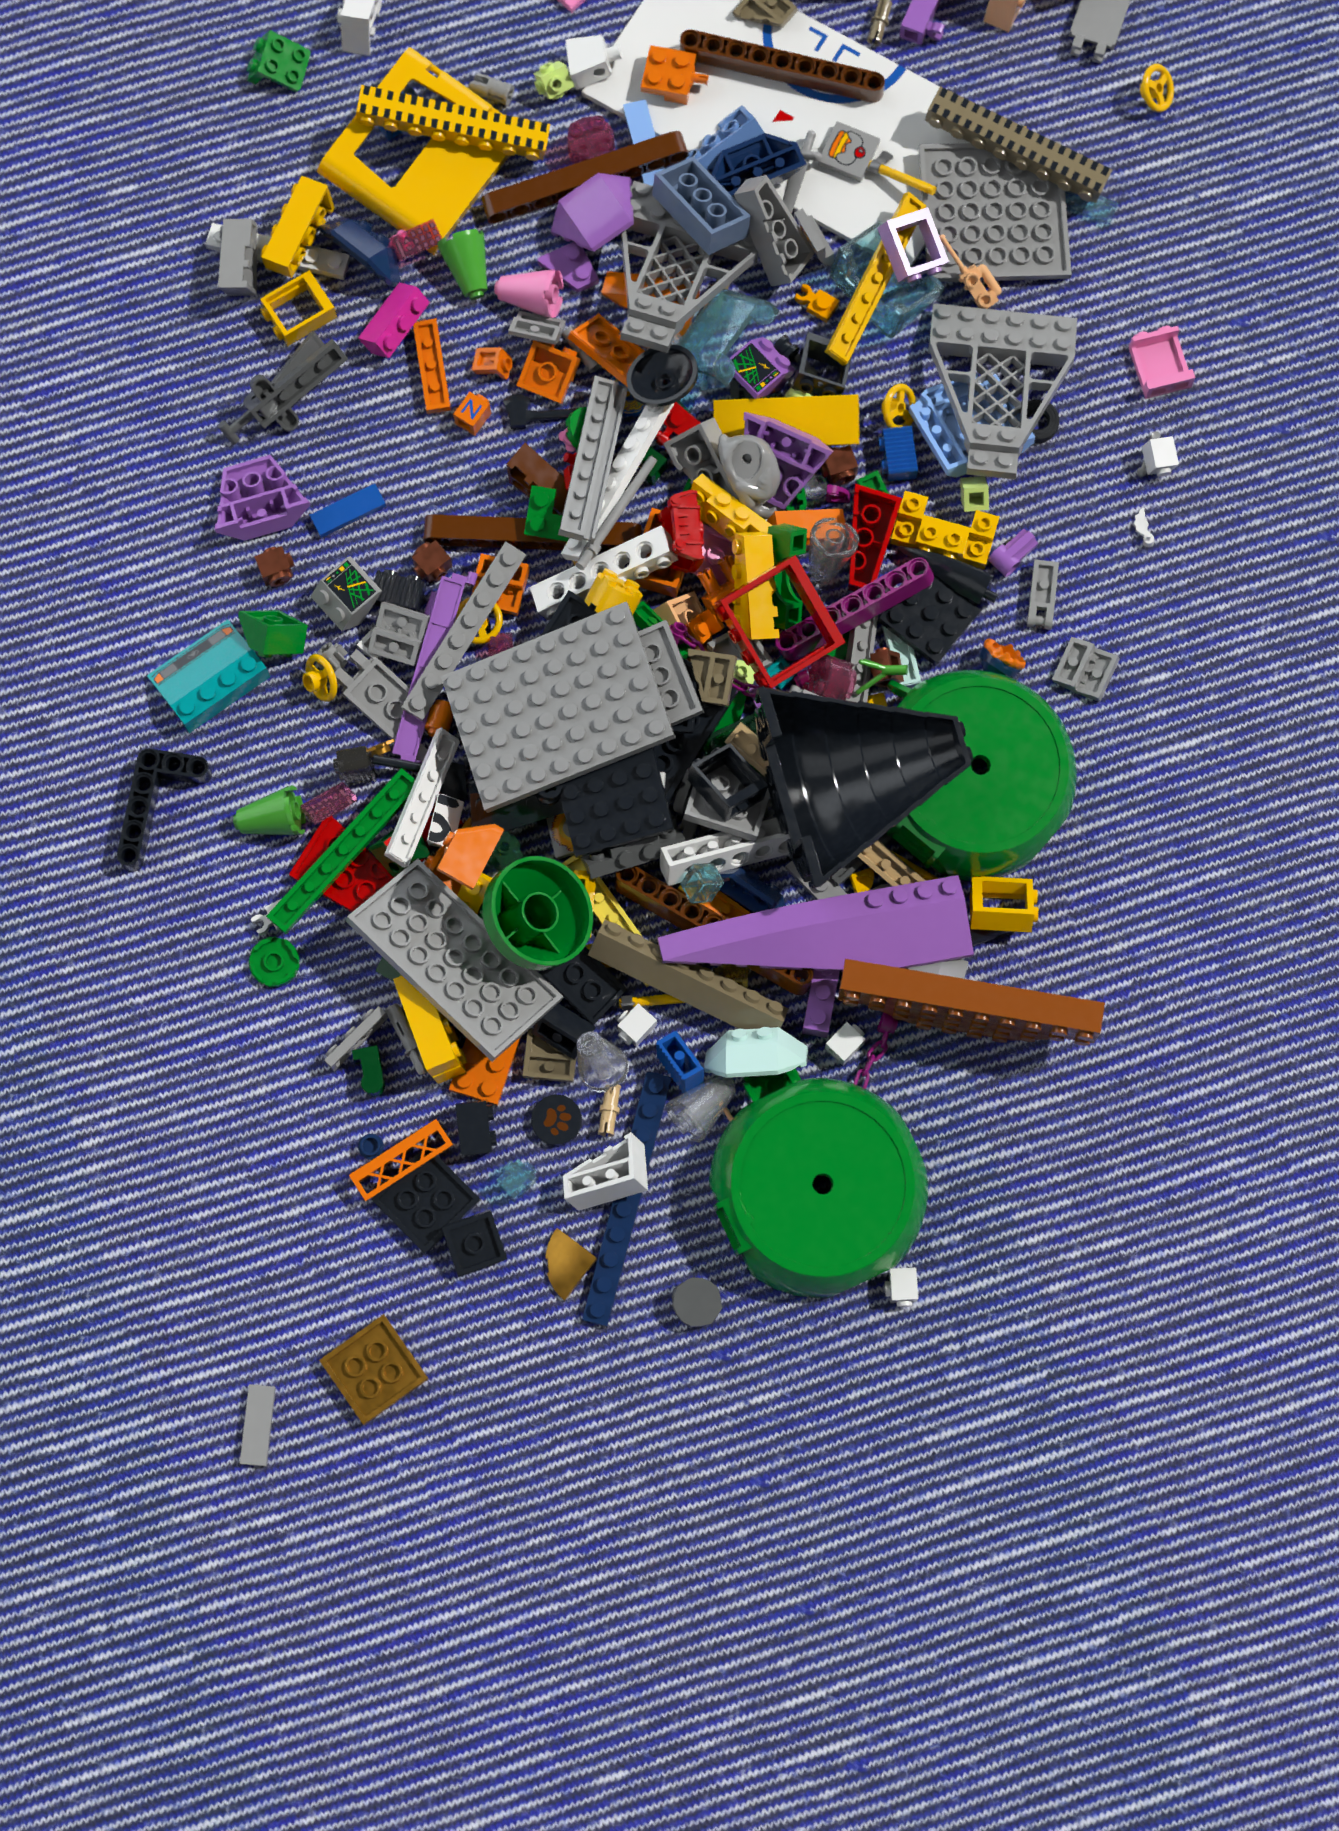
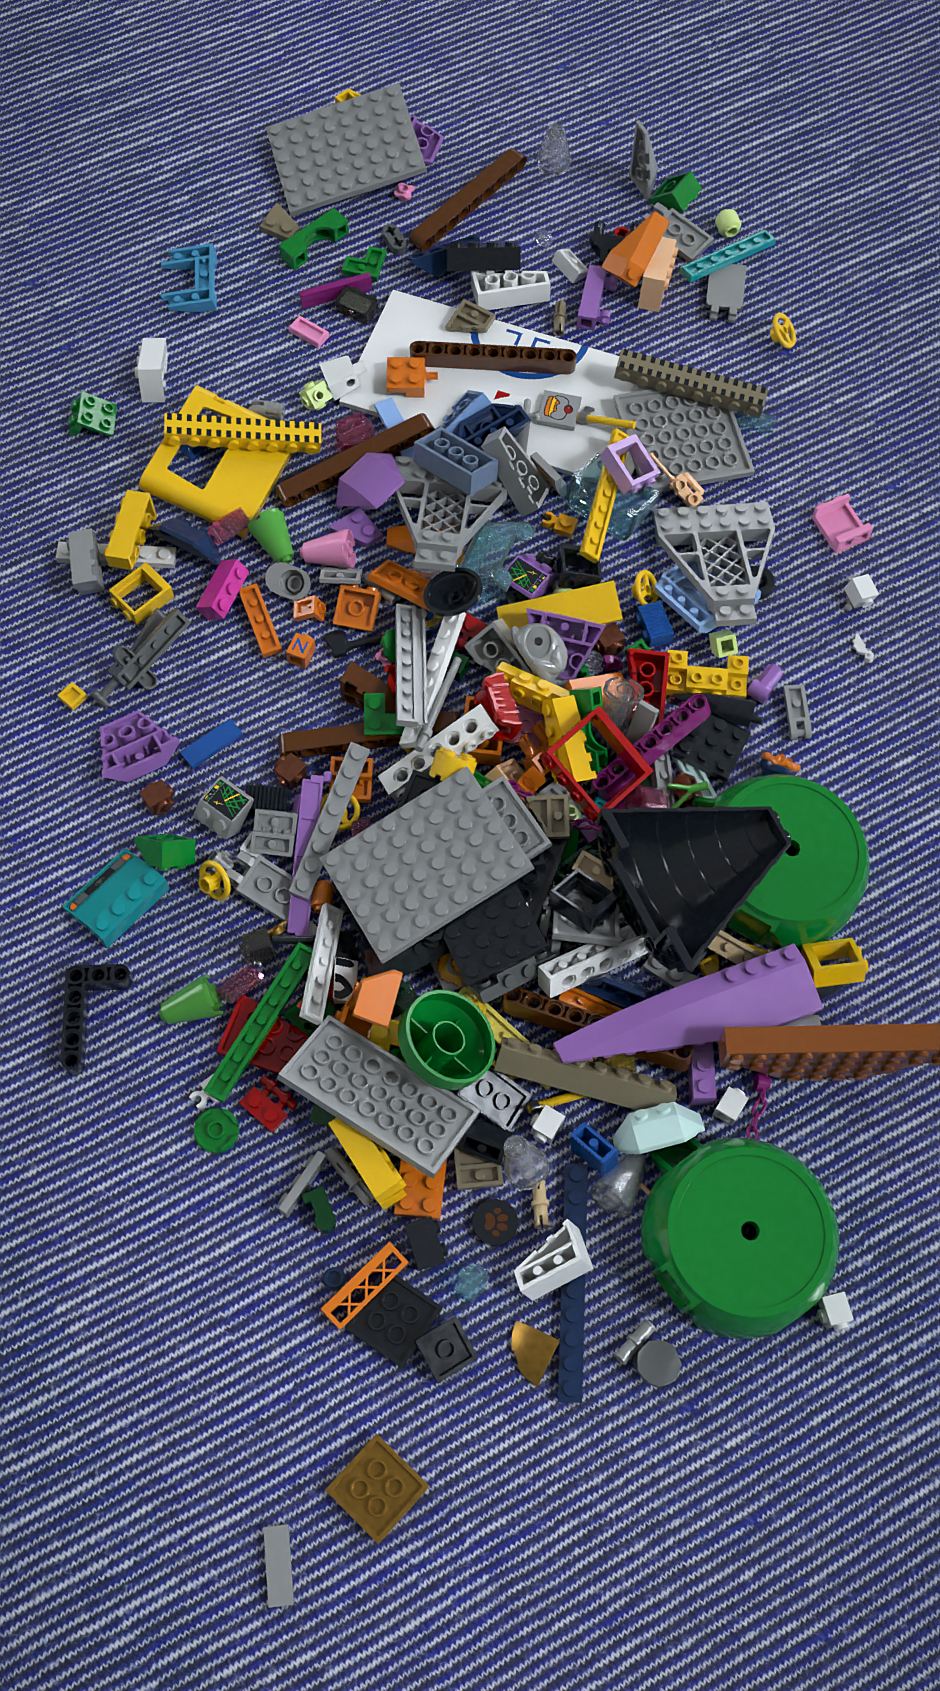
camera: 15 degrees left, 10 degrees down
clear light blue brick [681,863,724,903] -> none
light grey slope [1052,637,1120,702] -> none
none -> yellow plate [57,682,88,711]
none -> red plate [239,1075,298,1134]
none -> light grey piece [265,562,311,600]
none -> light grey pin [614,1319,656,1365]
none -> light grey tile [625,700,660,745]

